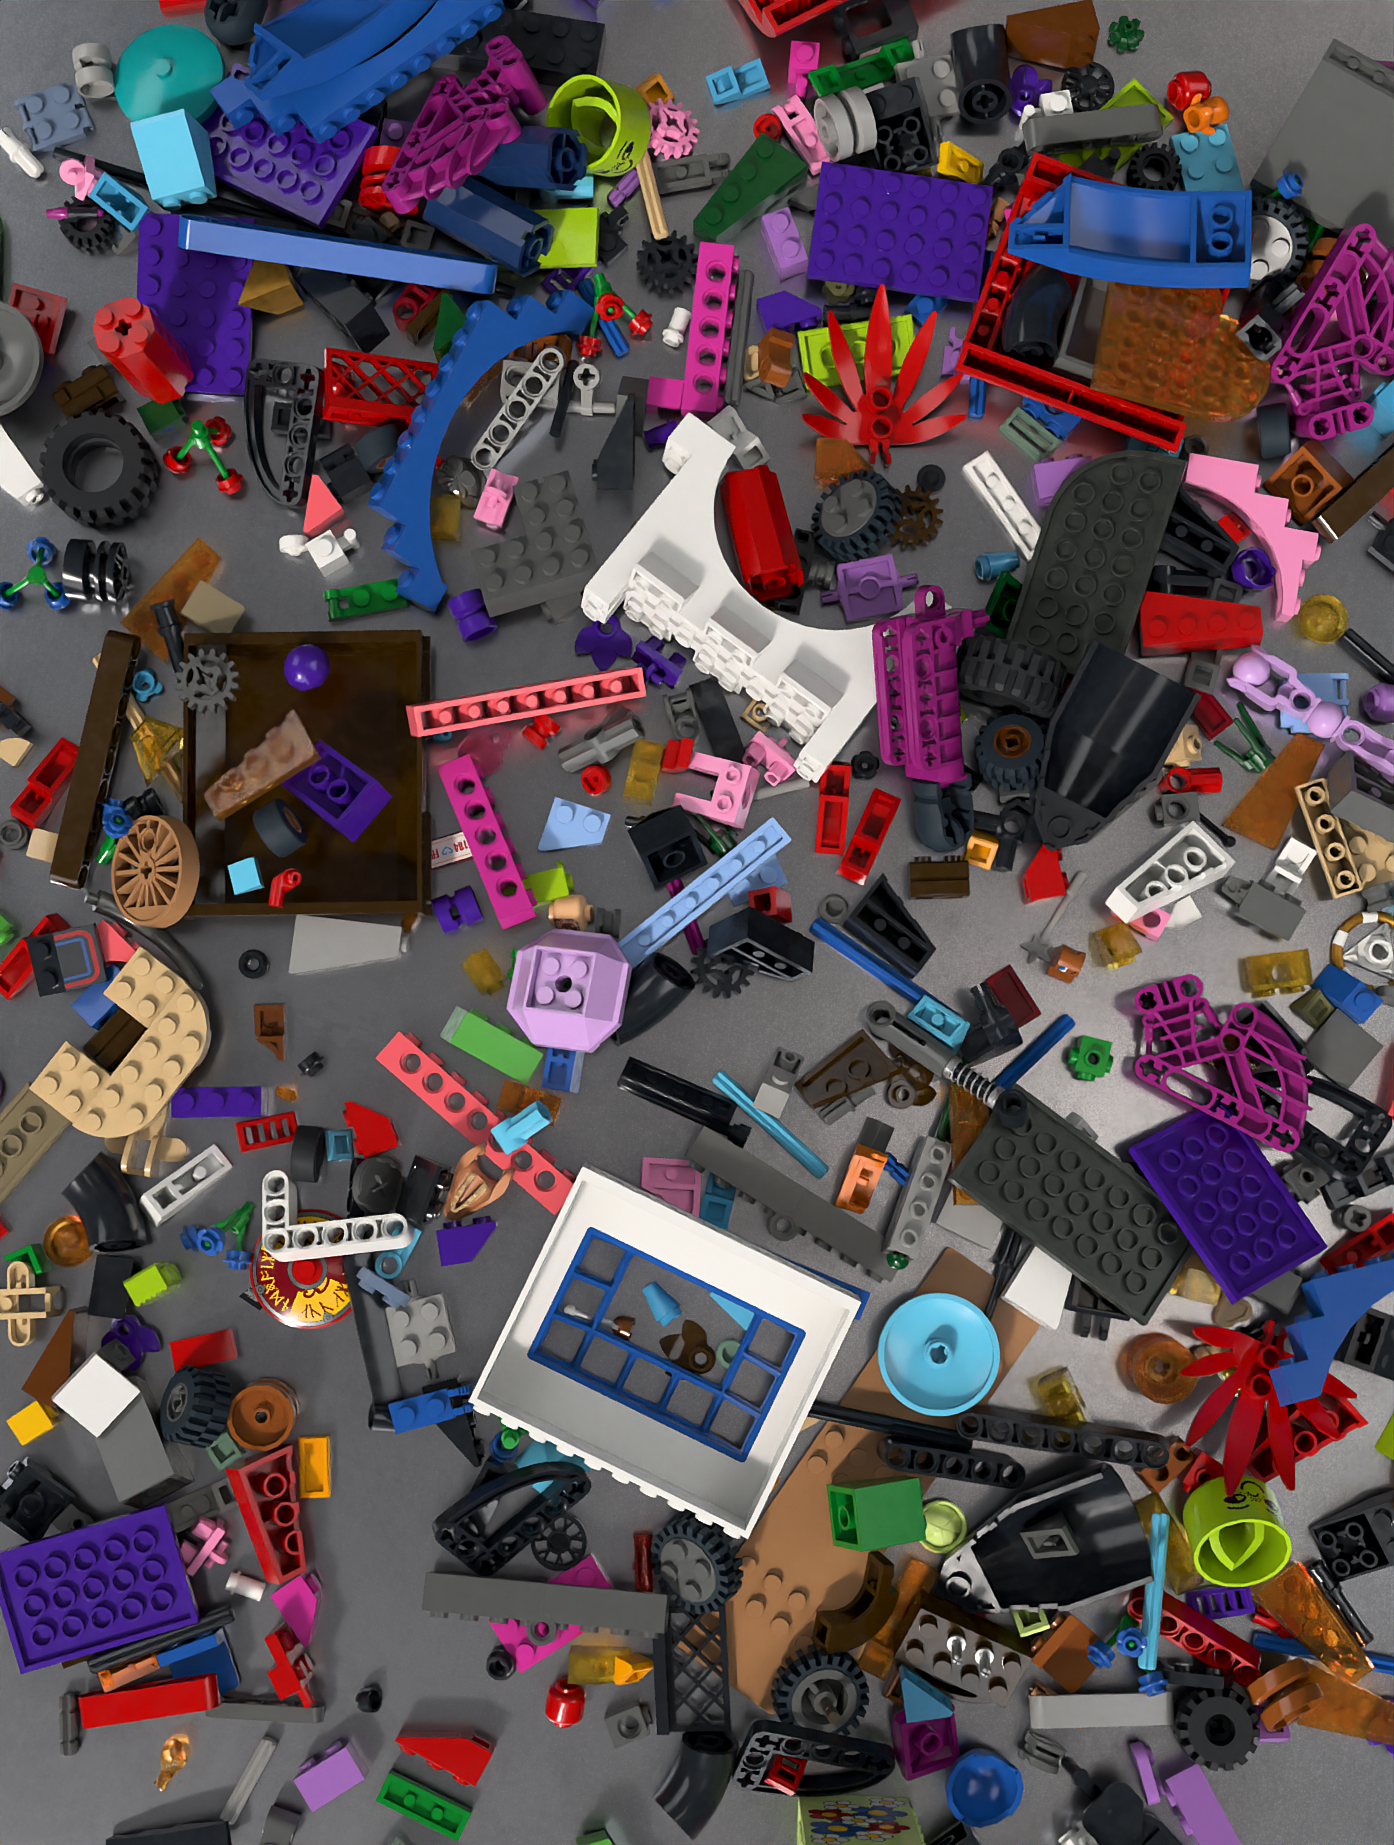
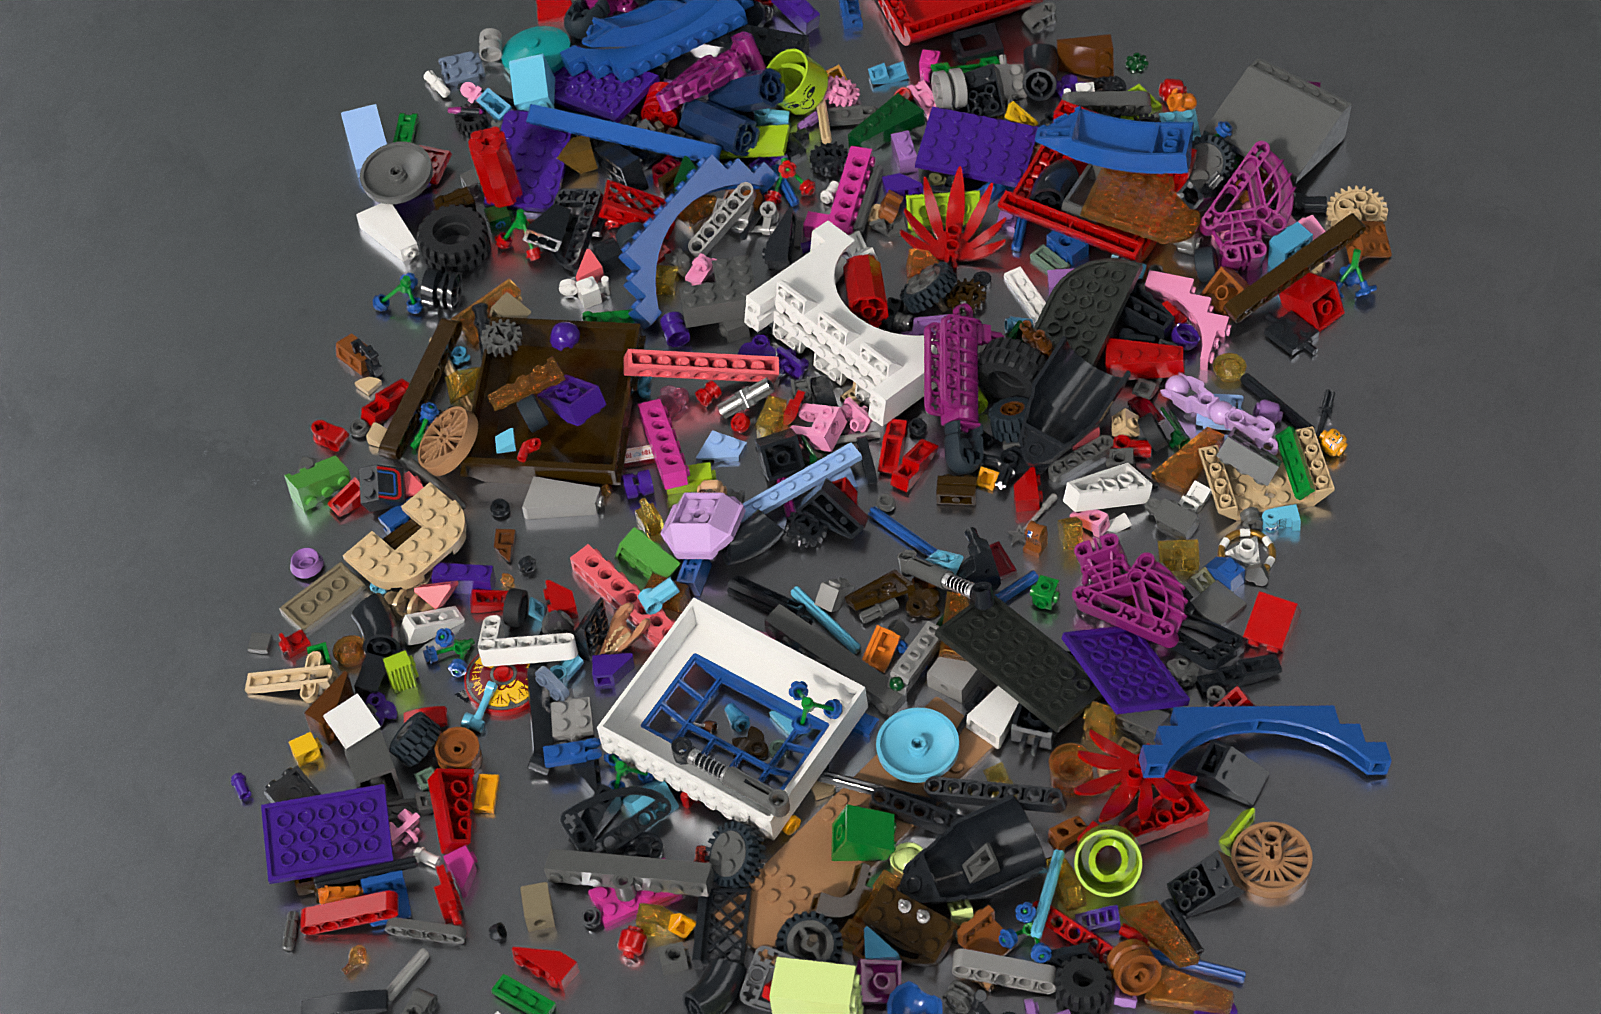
camera: 10 degrees right, 30 degrees down
medium lavender brick [293,1740,369,1812] -> none
black wedge [842,873,936,979] -> none
none -> coral slope [414,581,458,609]
none -> medium azure brick [461,681,498,733]
none -> dark tan piece [520,882,555,932]
none -> black slope [522,203,571,253]
none -> piece [671,737,790,817]
none -> blue plant [788,681,843,734]
none -> black beam [856,436,878,485]
none -> reddish brown pin [1019,320,1054,360]
none -> black tyre [1137,412,1169,451]

